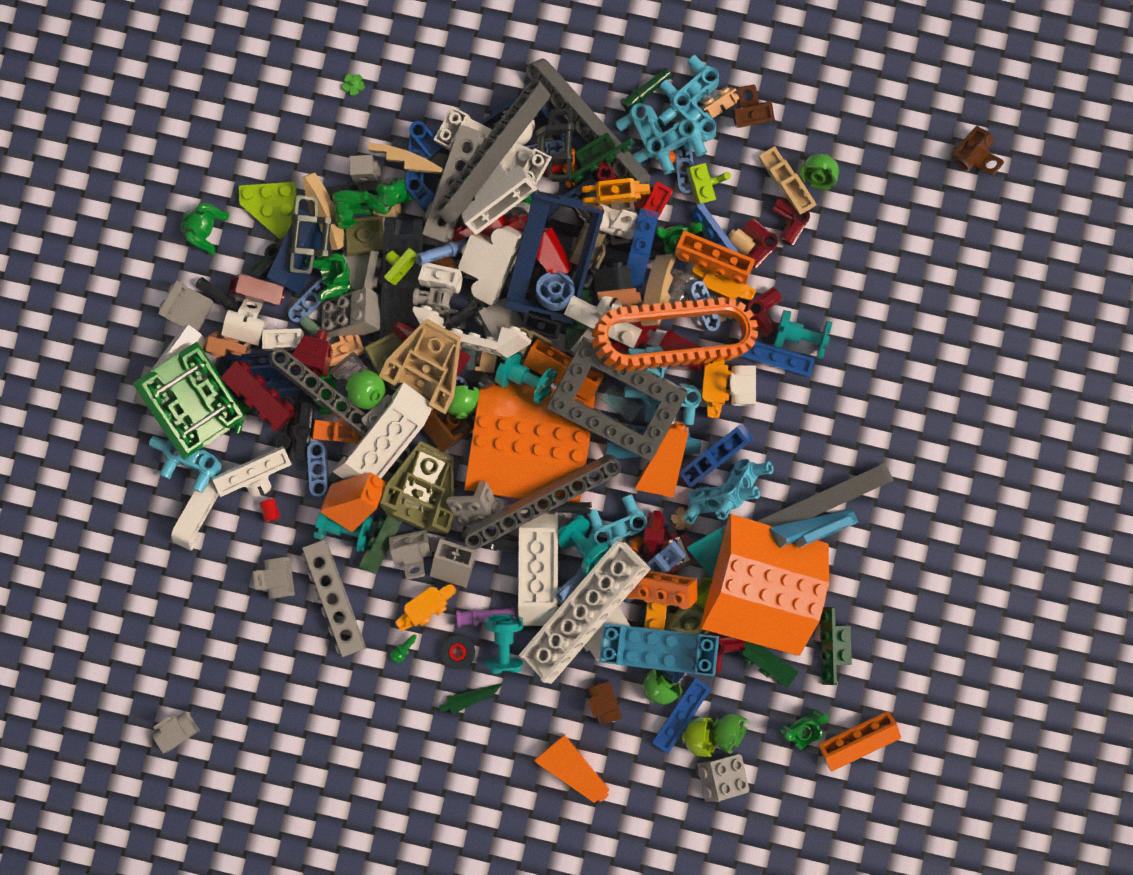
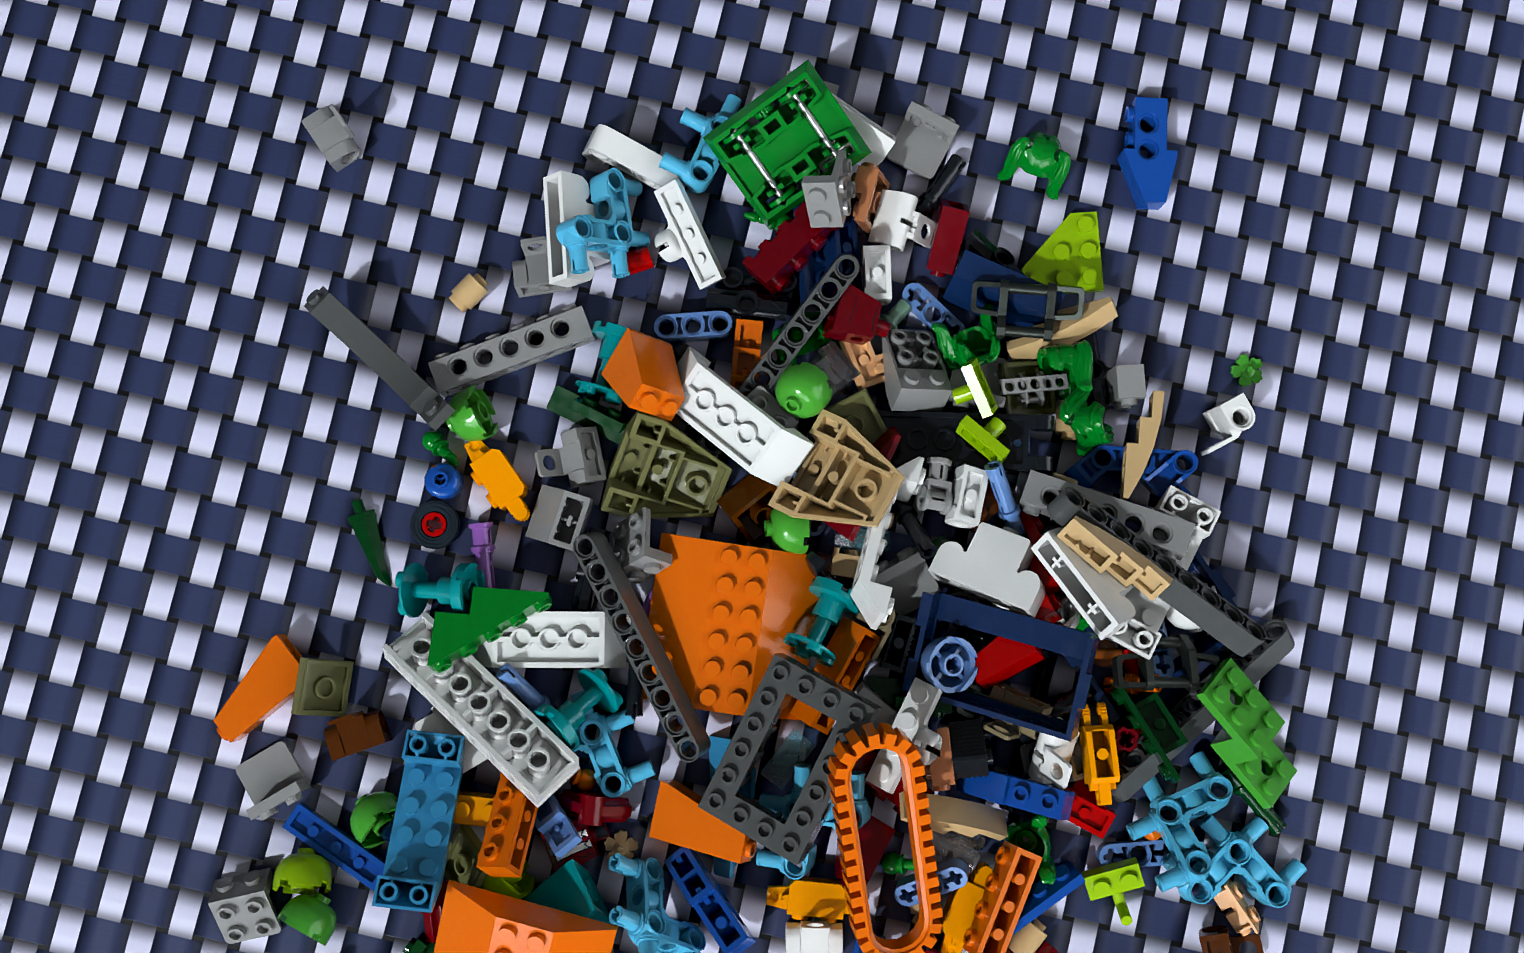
camera: 75 degrees right, 0 degrees up
none -> light grey bracket [236,741,311,820]
none -> olive plate [291,657,354,717]
none -> dark grey arch [304,286,455,431]
none -> blue head [424,463,463,499]
none -> green slope [427,587,552,673]
none -> bright green cylinder [446,385,498,441]
none -> tan brick [448,273,489,313]
none -> white brick [543,170,610,287]
none -> medium azure pin [556,168,650,278]
none -> light grey bracket [802,149,856,228]
none -> green bar [881,852,914,875]
none -> lime tile [952,357,998,418]
none -> light grey piece [998,371,1069,408]
none -> tan slope [1057,516,1173,601]
none -> dark orange plate [1094,639,1122,667]
none -> blue brick [1117,97,1178,210]
none -> bright green bracket [1196,658,1297,809]
none -> white piece [1201,393,1255,456]

